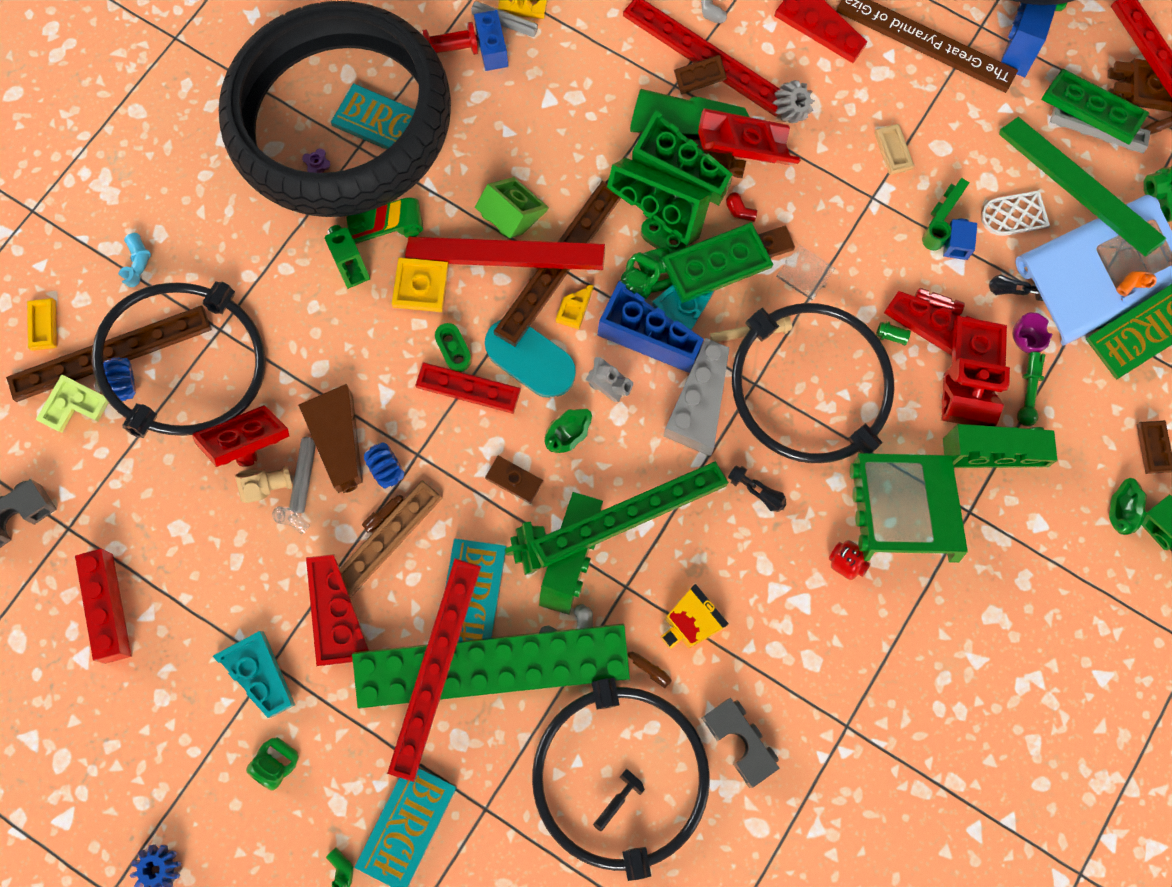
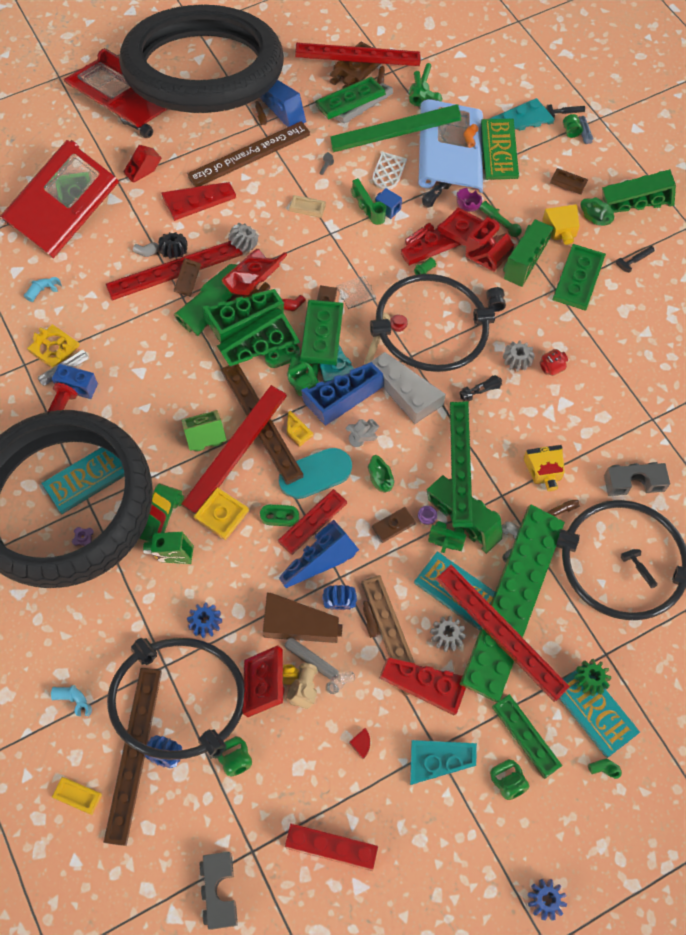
camera: 60 degrees left, 10 degrees down
yellowish green plate [36,375,109,433] -> none
panel [850,453,968,563] -> none
none -> black gear [158,232,188,259]
none -> blue gear [187,602,222,638]
none -> green piece [217,736,252,777]
none -> reddish brown piece [255,101,267,125]
none -> blue wedge [279,520,359,588]
none -> yellow plate [283,664,299,685]
none -> dark grey hand [319,152,334,175]
none -> red tile [349,728,370,759]
none -> red plate [390,314,408,332]
none -> medium lavender plate [418,506,437,525]
none -> light grey gear [430,616,466,652]
none -> black wheel [486,287,506,312]
none -> green tile [492,694,563,779]
none -> light grey gear [503,340,535,372]
none -> yellow torso [542,204,580,245]
none -> green tile [552,244,606,311]
none -> green gear [574,659,612,696]
none -> black piece [616,246,655,273]

